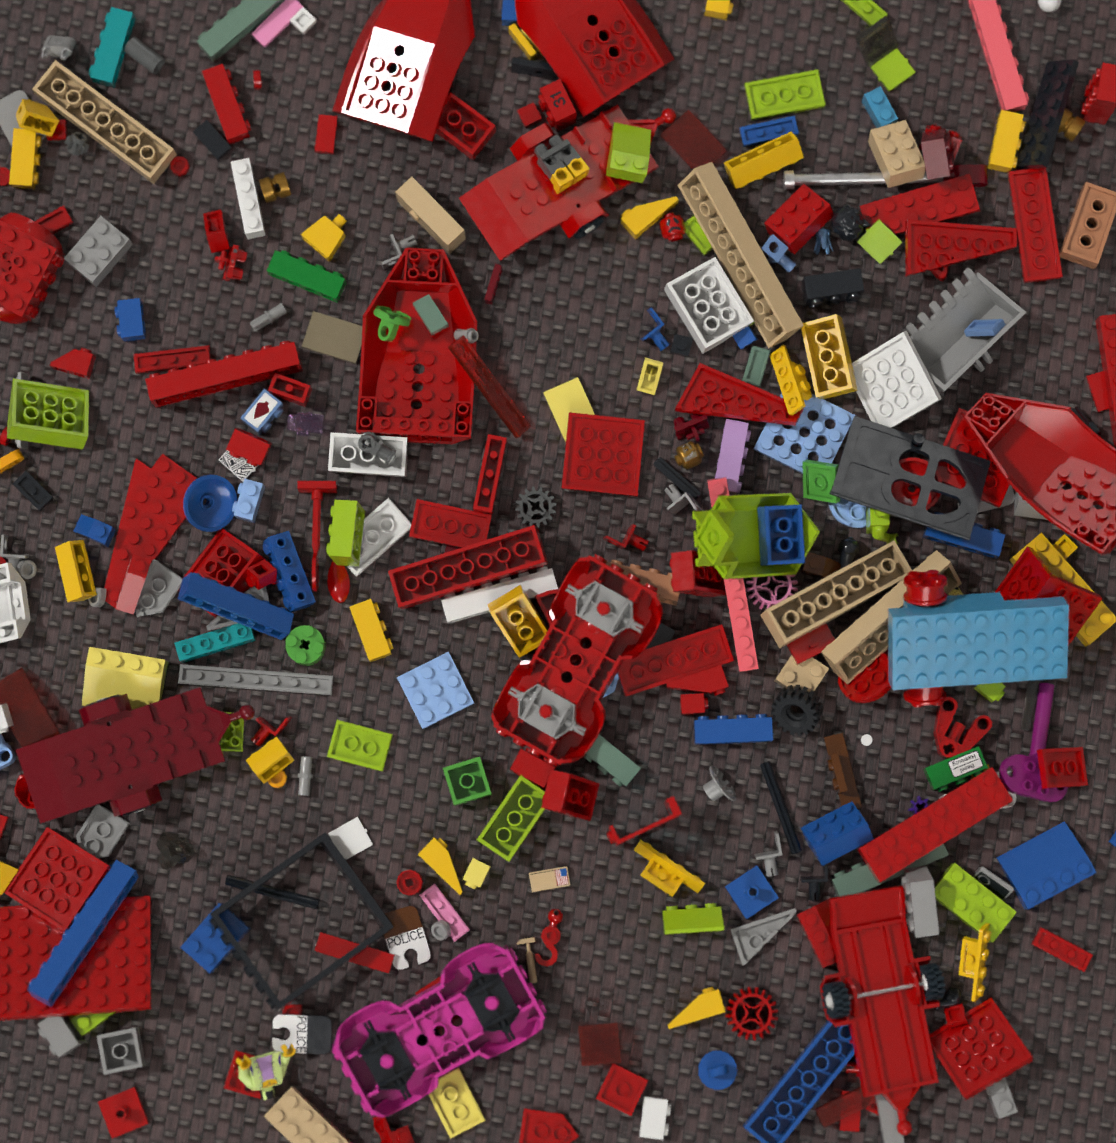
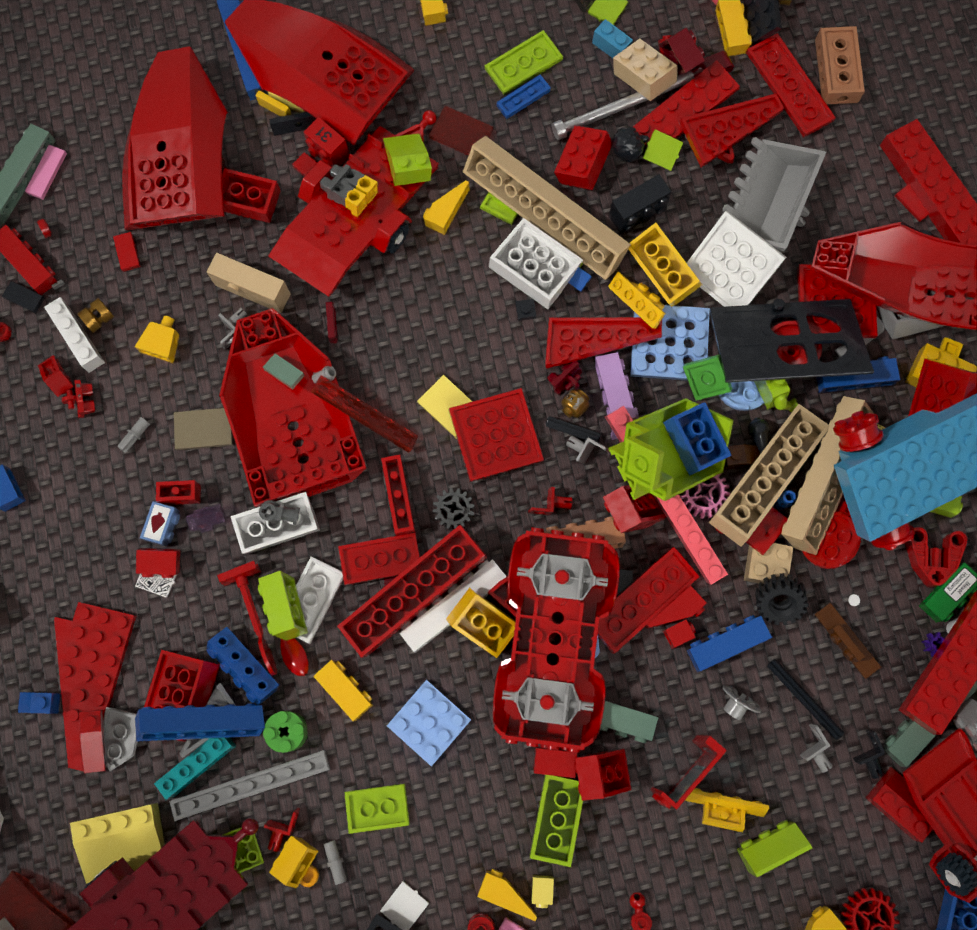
camera: 20 degrees left, 5 degrees down
yellow brick [55,540,97,603] -> none
light grey tile [88,588,107,607] -> none
red tile [134,345,211,374] -> none
red brick [145,340,303,408] -> none
blue dish [183,474,237,532] -> none
light blue brick [232,478,265,523] -> none
red brick [246,559,277,590] -> none
green brick [266,250,346,303] -> none
white plate [290,7,317,35] -> none
bright green tile [373,306,411,342] -> none
bright green brick [443,757,492,806] -> none
tan tile [529,866,570,892] -> none
light yellow slope [637,358,664,395] -> none
blue bracket [641,307,670,351] -> none
red head [659,212,686,242] -> none
yellow brick [724,131,804,189] -> none
blue tile [725,865,779,919] -> none
light grey wing [730,908,796,965] -> none
sand green tile [742,345,771,387] -> none
medium blue bracket [762,235,796,272] -> none
blue brick [801,801,874,866] -> none
flat silver piece [814,226,833,255] -> none
medium blue tile [964,319,1006,337] -> none
none -> blue pin [774,490,796,510]

